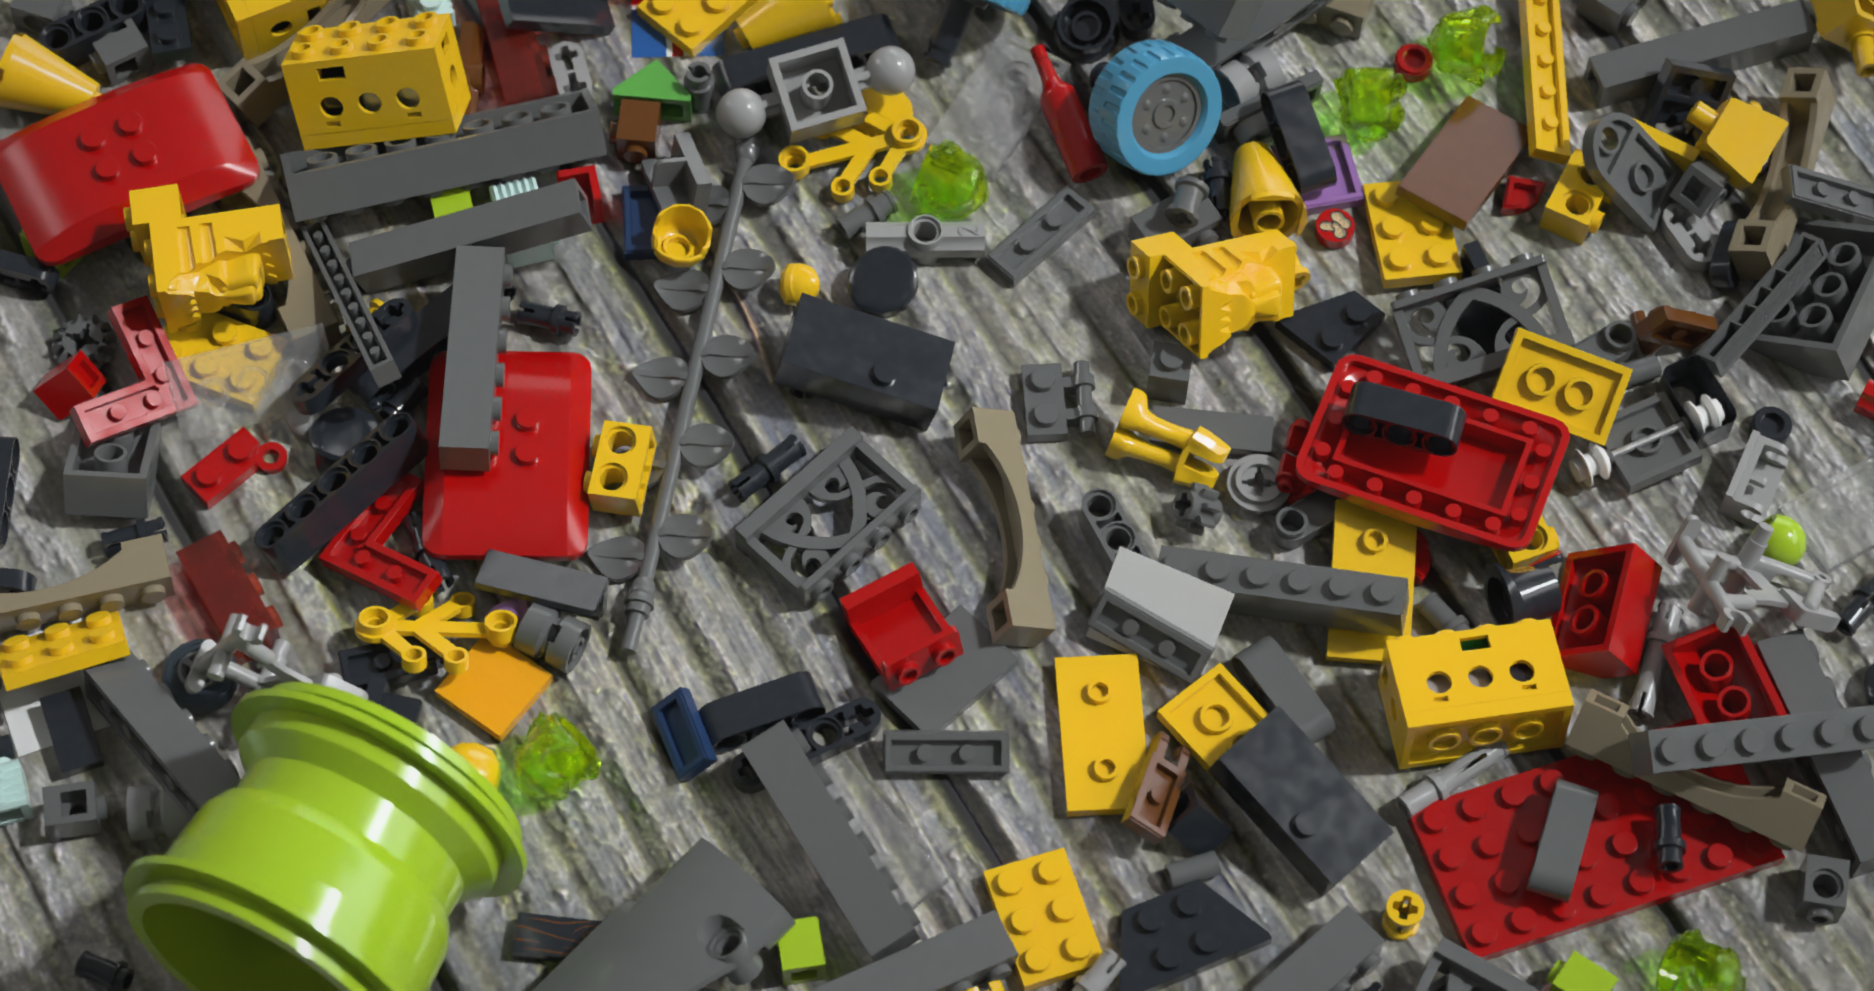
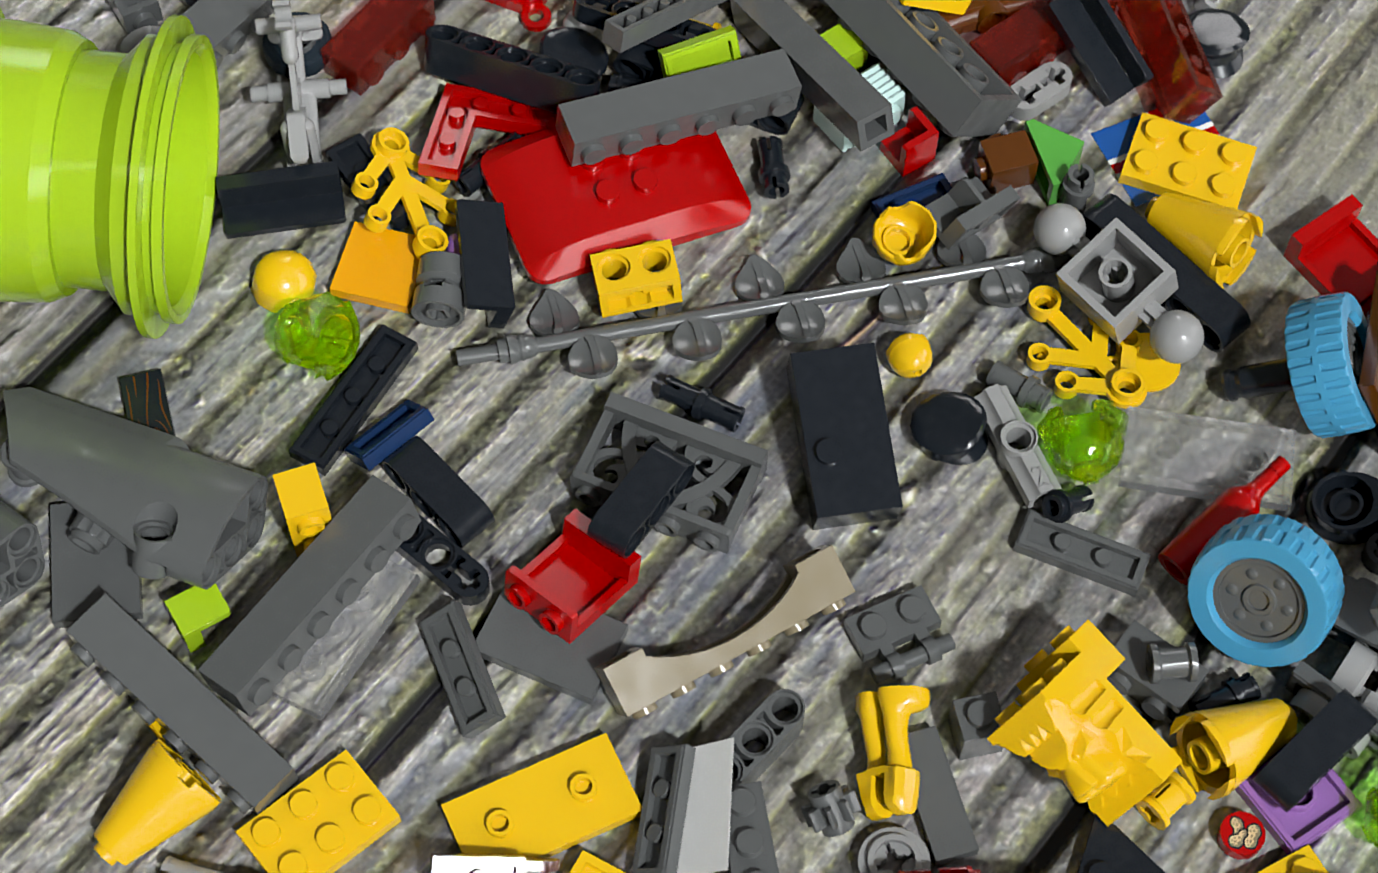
camera: 70 degrees right, 0 degrees up
none -> yellow brick [272,462,332,557]
none -> black tile [288,324,418,476]
none -> black beam [587,441,695,559]
none -> lime tile [658,25,741,78]
none -> black pin [1042,485,1094,523]

